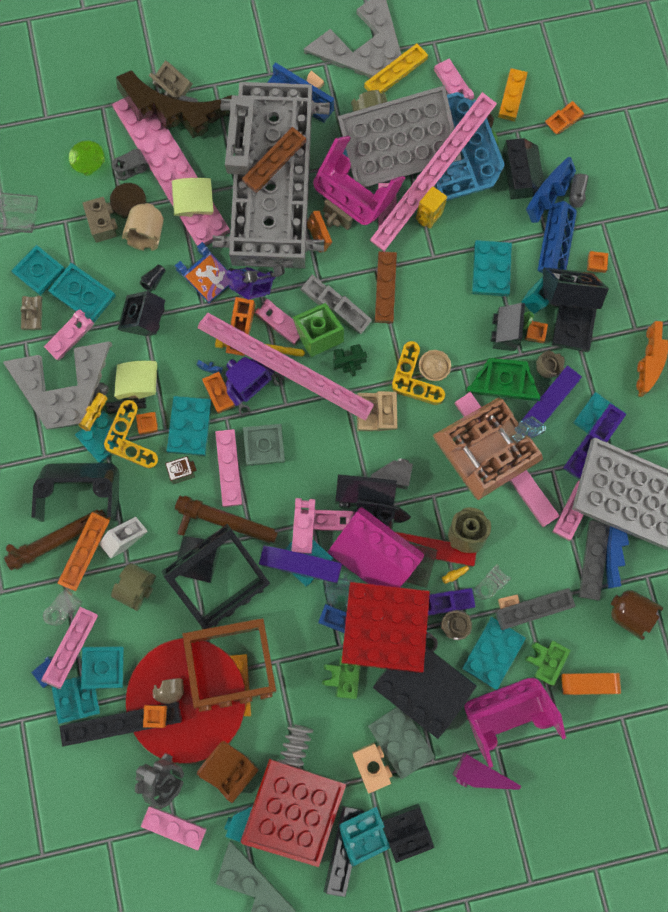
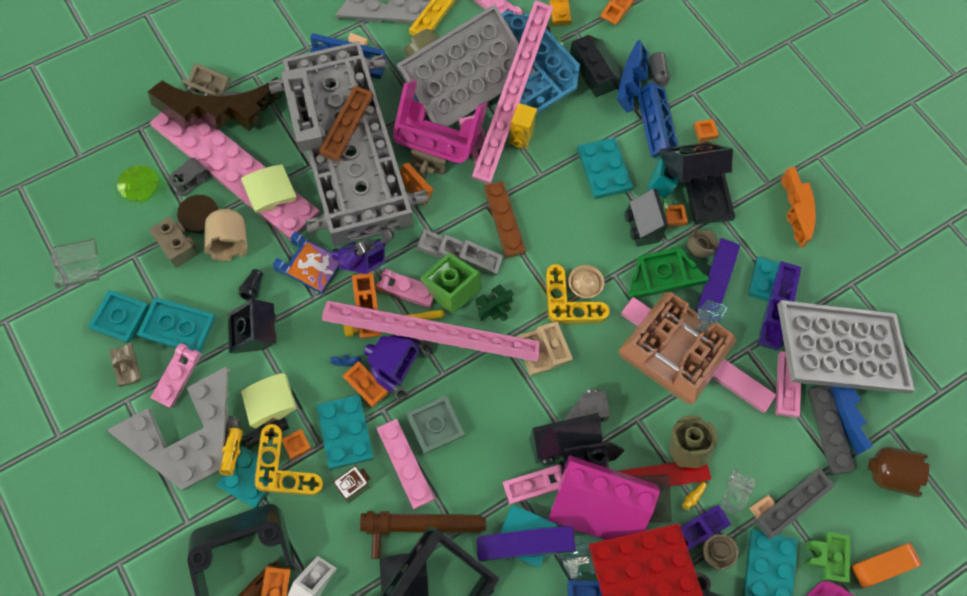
camera: 20 degrees left, 10 degrees down
bright pink plate [292,498,315,554] -> none

